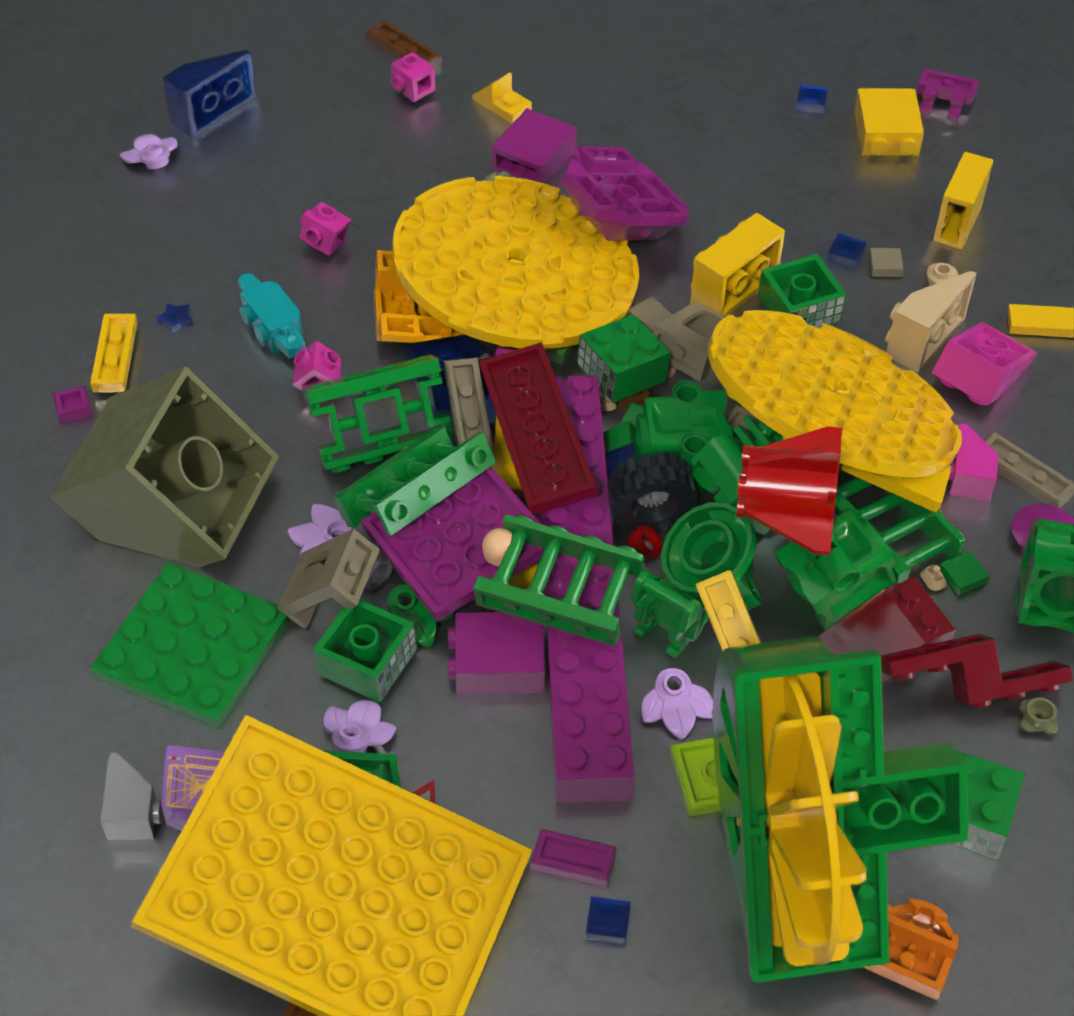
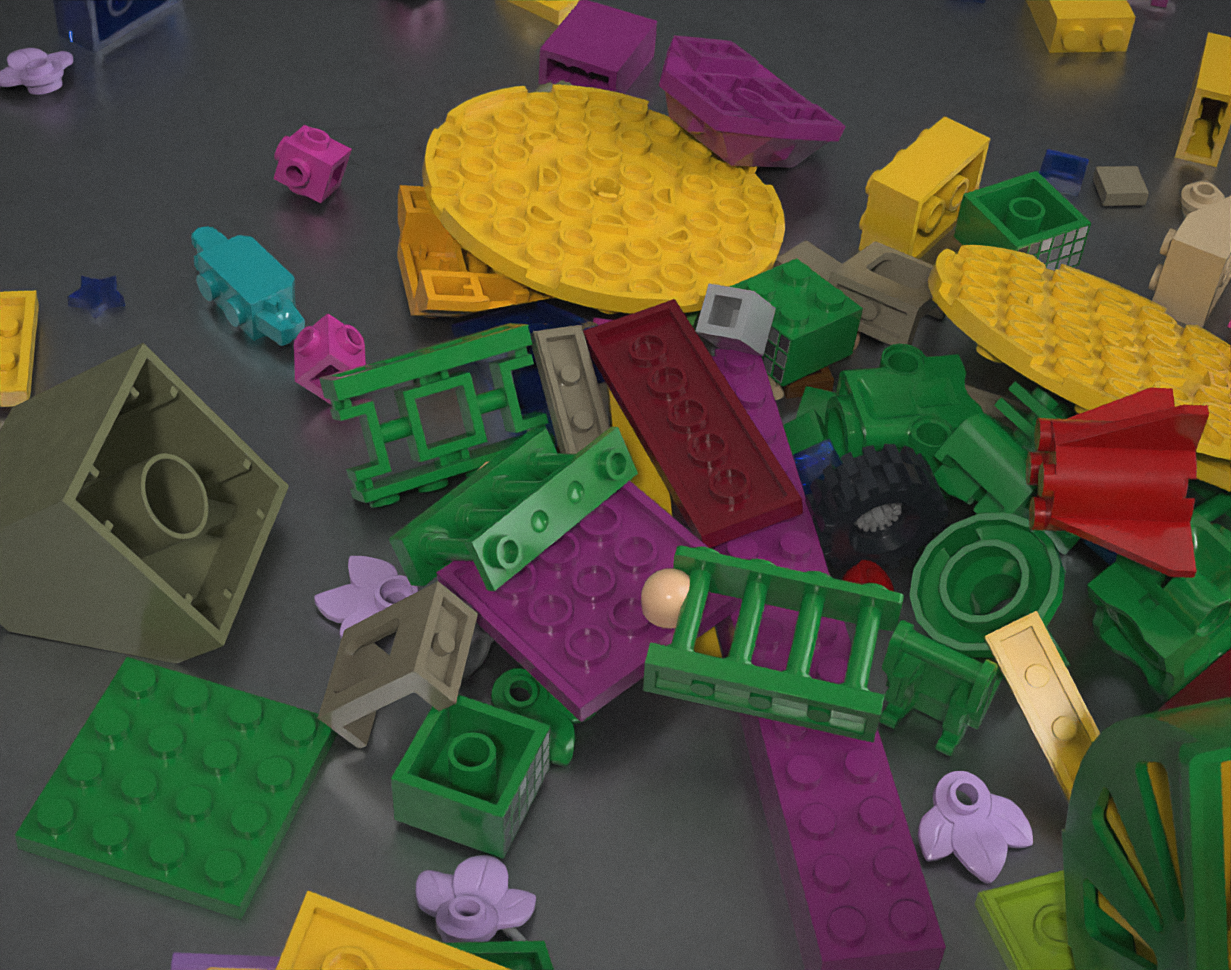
camera: 10 degrees left, 5 degrees down
magenta brick [448,612,545,694] -> none
none -> light grey brick [695,283,776,356]

